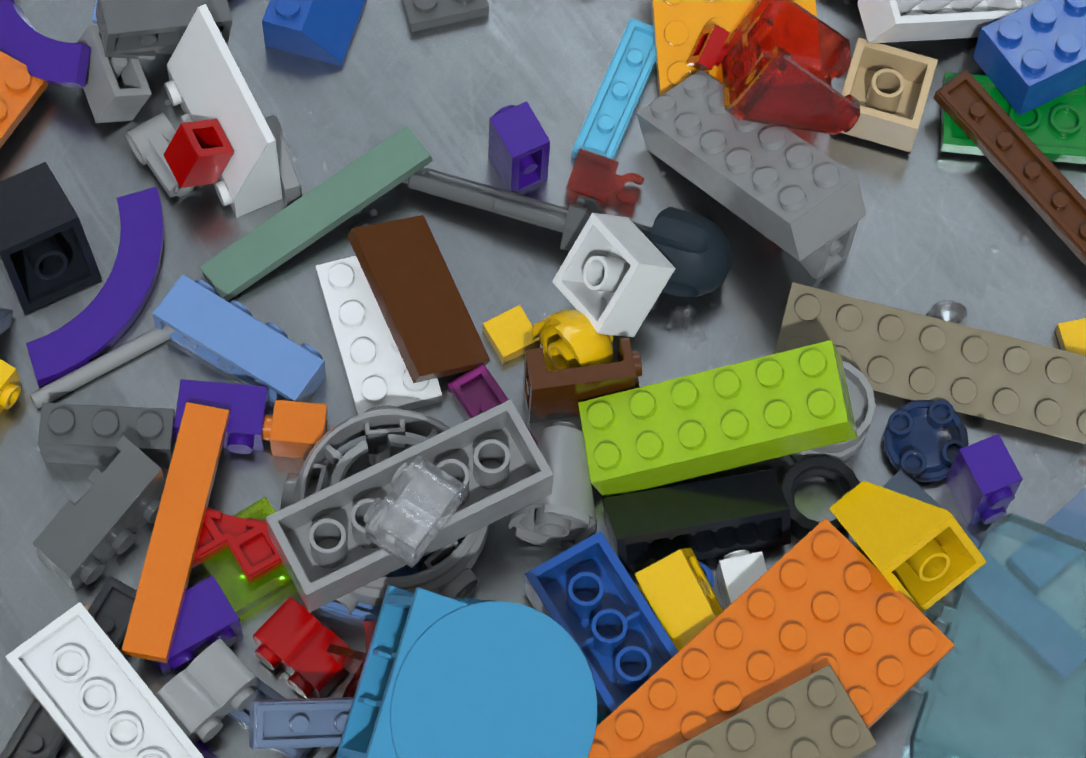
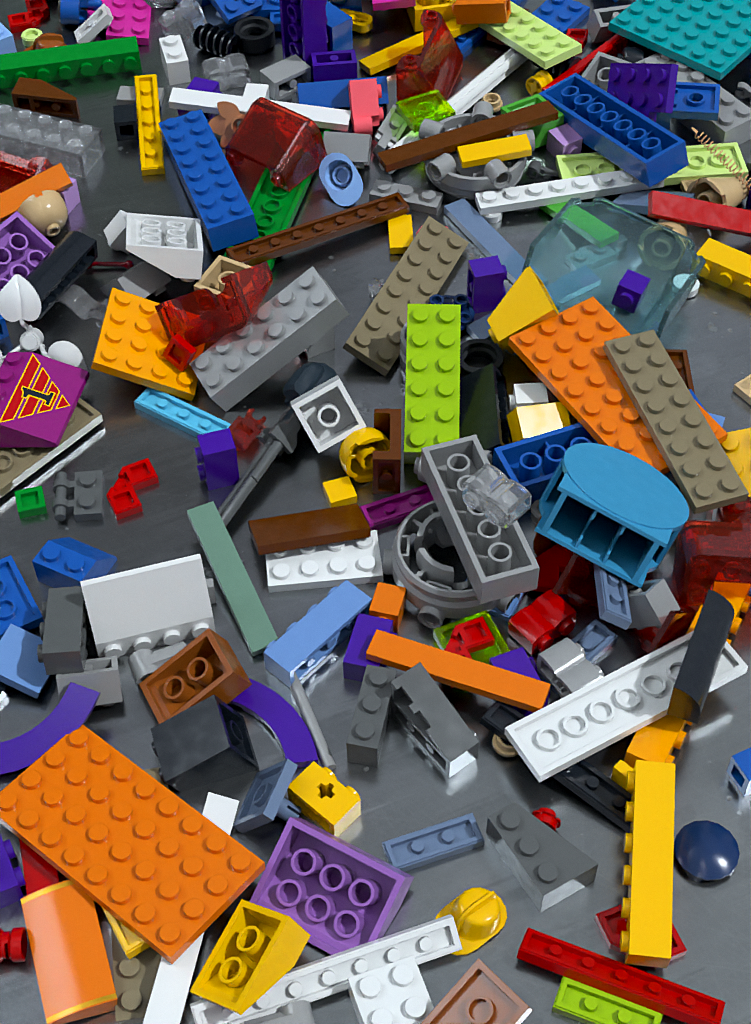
camera: 75 degrees left, 15 degrees down
red brick [163,119,234,188] -> none
none -> red tile [106,458,159,521]
none -> dark orange slope [139,628,252,724]
none -> dark purple brick [611,269,651,314]

